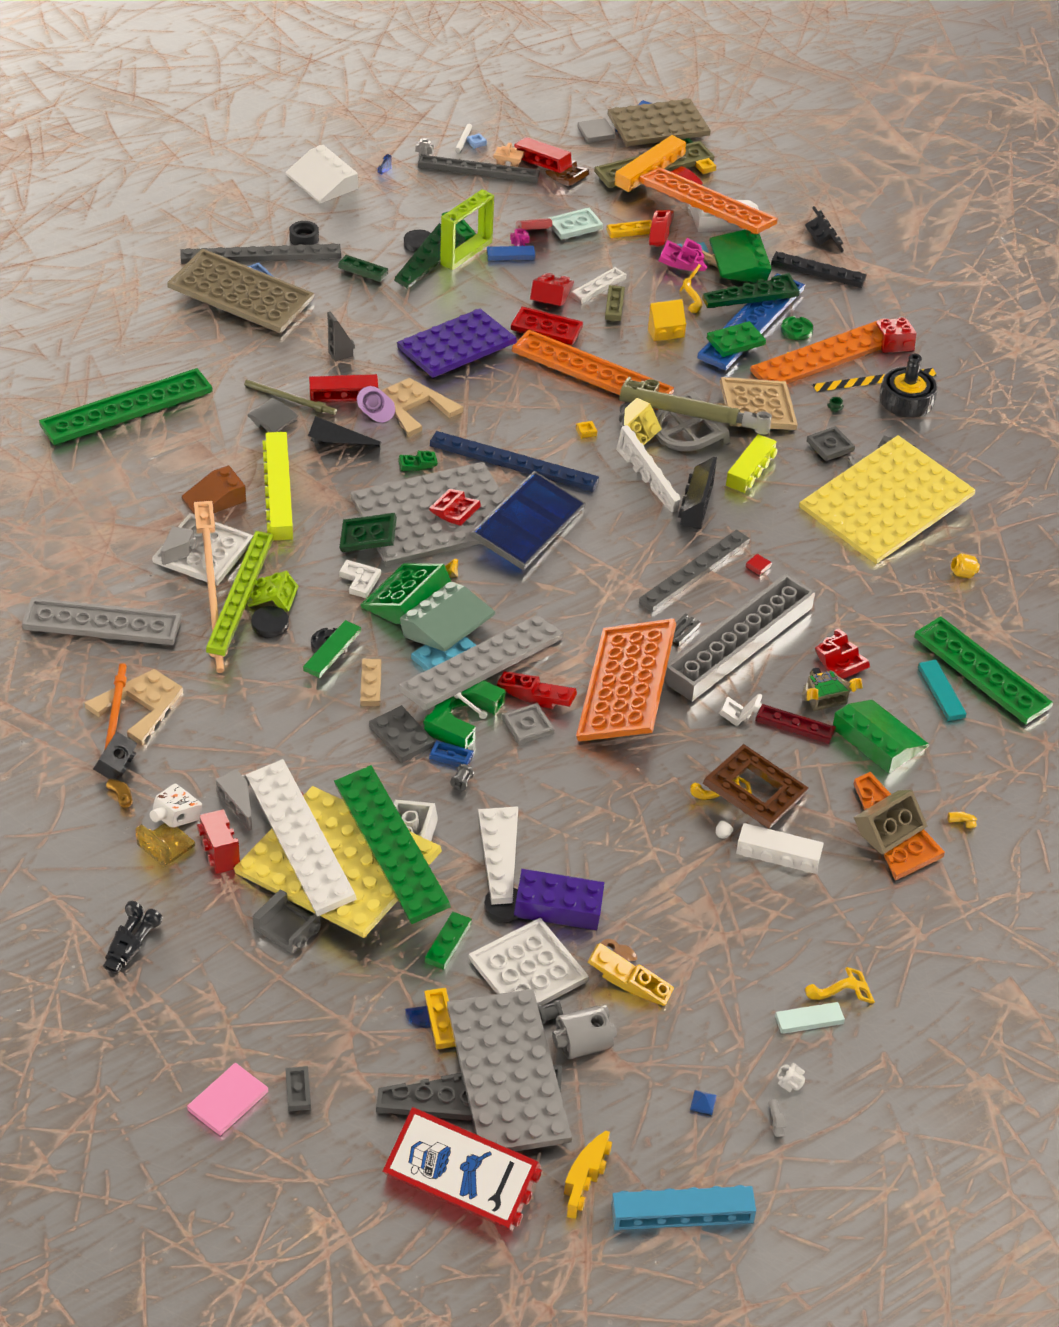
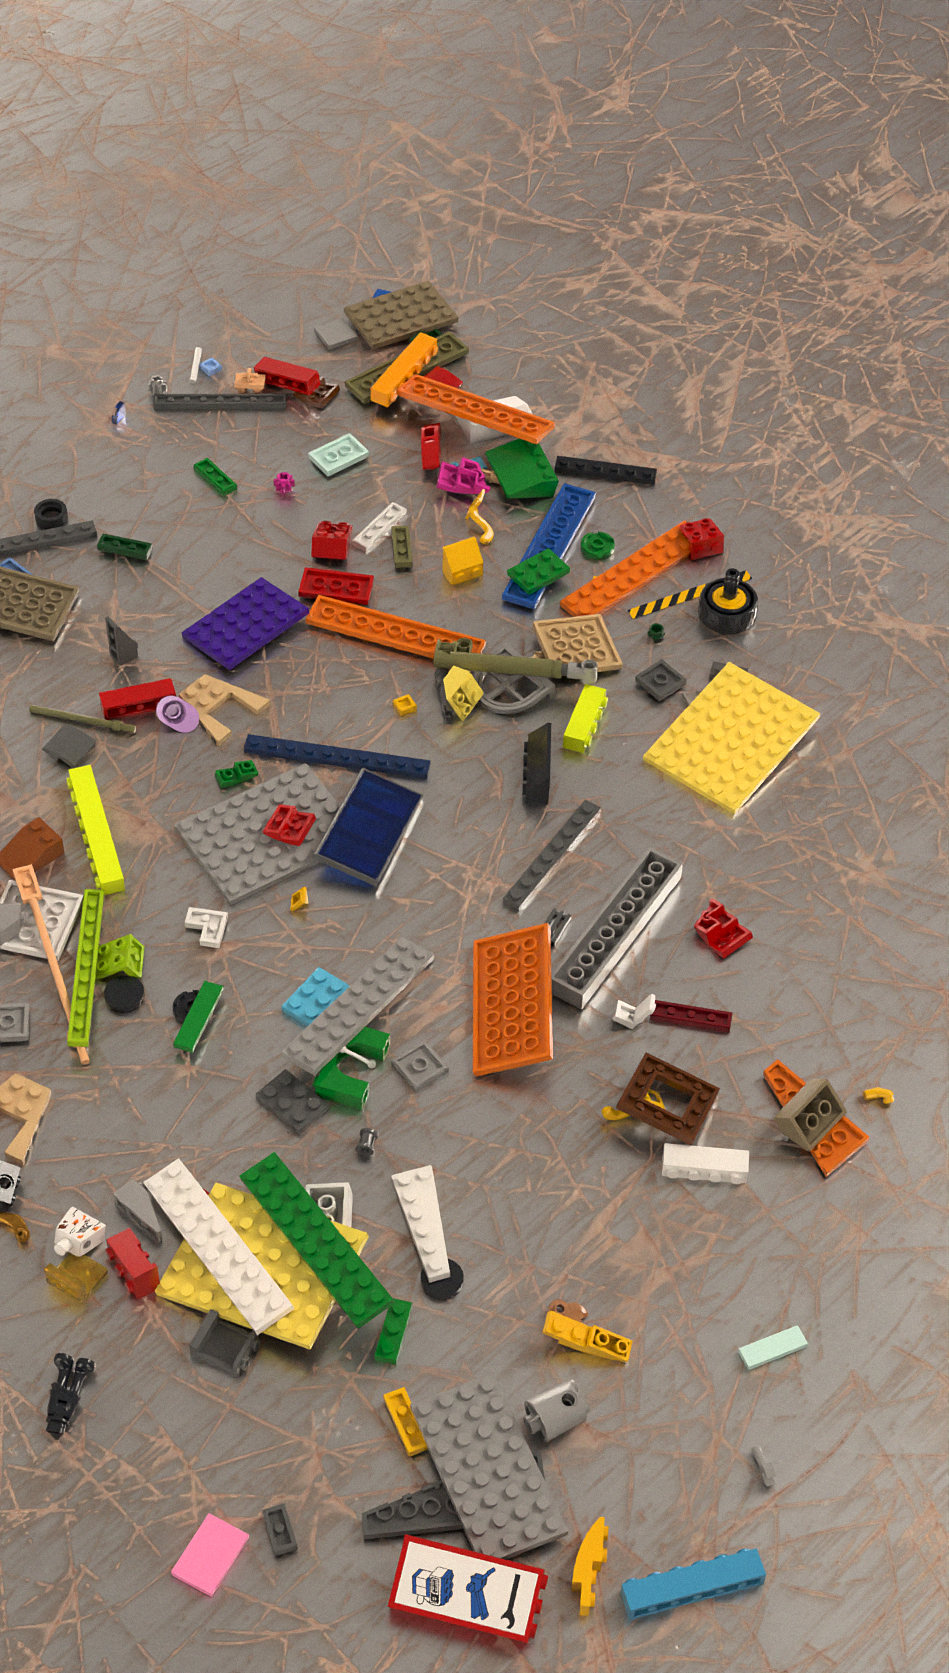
camera: 10 degrees left, 5 degrees up
white slope [285,145,358,204] -> none
black wedge [308,416,382,446] -> none
dark green plate [339,513,397,552] -> none
green slope [360,563,452,624] -> none
tan plate [360,659,381,706] -> none
dark green wing [394,223,465,289] -> none
sand green slope [400,582,496,652] -> none
black tile [403,229,430,252] -> none
clear blue tile [405,1006,430,1028] -> none
blue tile [429,740,474,767] -> none
lime window [440,189,494,271] -> none
white plate [469,918,589,1006] -> none
blue tile [487,246,535,261] -> none
red slope [497,671,577,709] -> none
dark purple brick [514,869,605,931] -> none
red slope [515,218,552,230] -> none
dark grey bush [538,1000,563,1024] -> none
yellow tile [606,220,652,238] -> none
white wing [616,425,681,513] -> none
blue slope [690,1090,717,1115] -> none
yellow plate [695,158,716,174] -> none
dark green wing [702,273,800,308] -> none
white hinge [716,821,733,839] -> none
red tile [746,554,772,575] -> none
white gear [777,1063,805,1093] -> none
torso [802,668,863,711] -> none
black bracket [805,206,844,253] -> none
yellow piece [805,967,875,1004] -> none
green slope [832,700,929,774] -> none
green plate [914,616,1053,724] -> none
teal tile [918,660,967,721] -> none
yellow head [951,553,980,579] -> none

